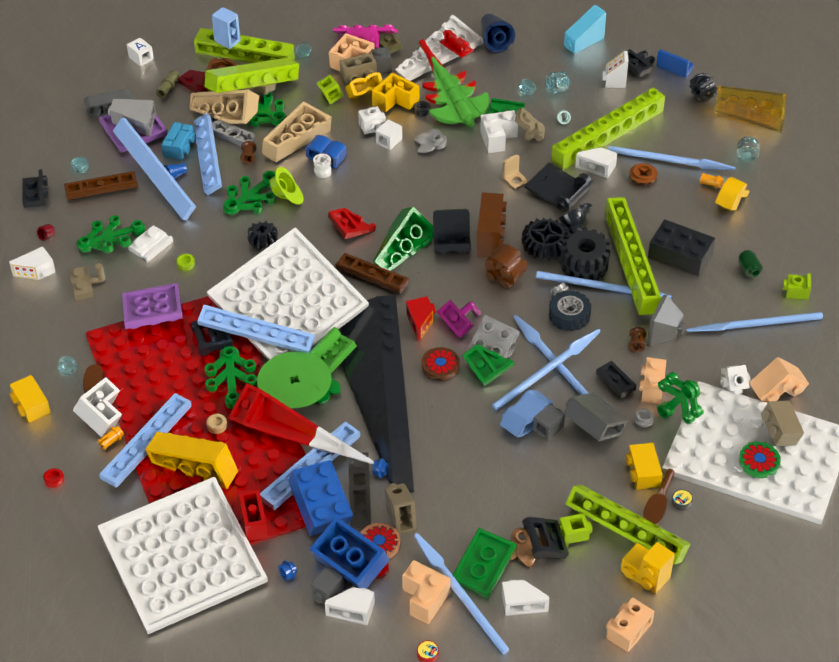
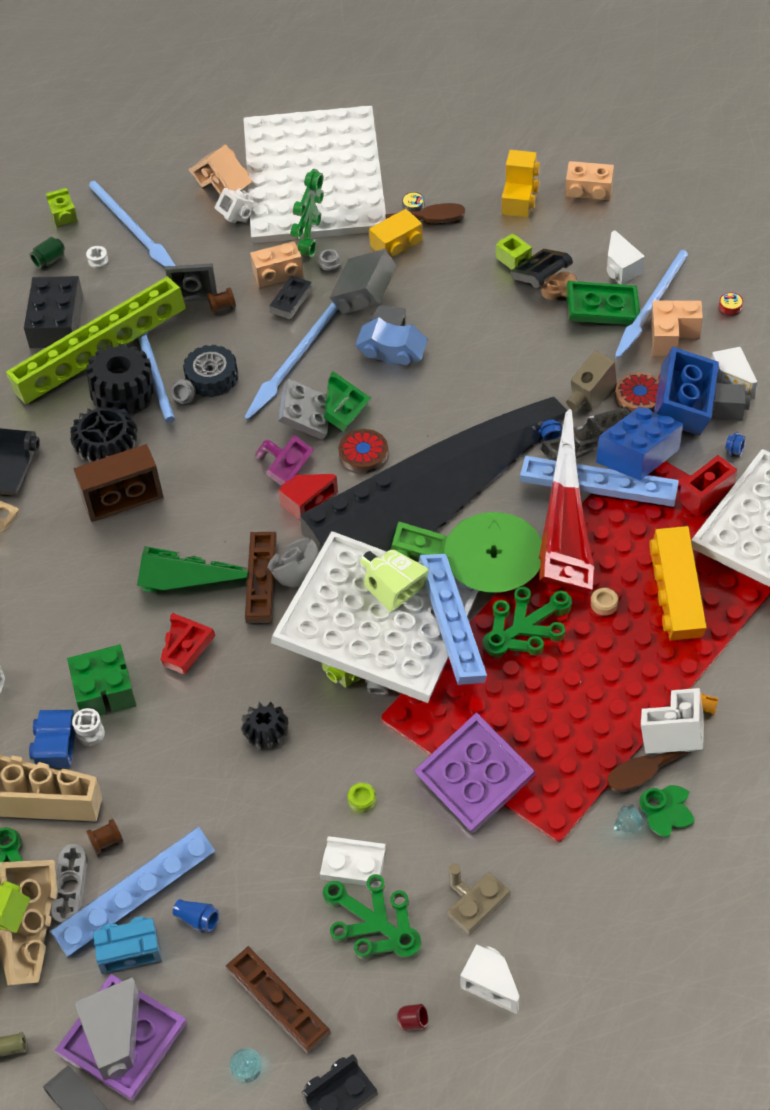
camera: 115 degrees left, 5 degrees up
yellow brick [9,375,51,423] -> none
light blue plate [99,393,192,488] -> none
light blue tile [113,118,196,220] -> none
black plate [190,320,233,356] -> none
green plant [223,170,275,215] -> none
lime piece [270,167,304,205] -> none
black bracket [433,209,471,254] -> none
reddish brown brick [484,244,528,289] -> none
light blue piece [492,329,600,411] -> none
black hair [558,203,592,234] -> none
lime brick [565,485,691,564] -> none
tile [739,442,781,479] -> none
dark tan brick [761,401,804,446] -> none
none -> green piece [67,644,136,716]
none -> white bush [86,246,108,269]
none -> light grey cylinder [268,538,320,588]
none -> yellowish green torso [360,550,429,612]
none -> green plate [639,785,695,838]

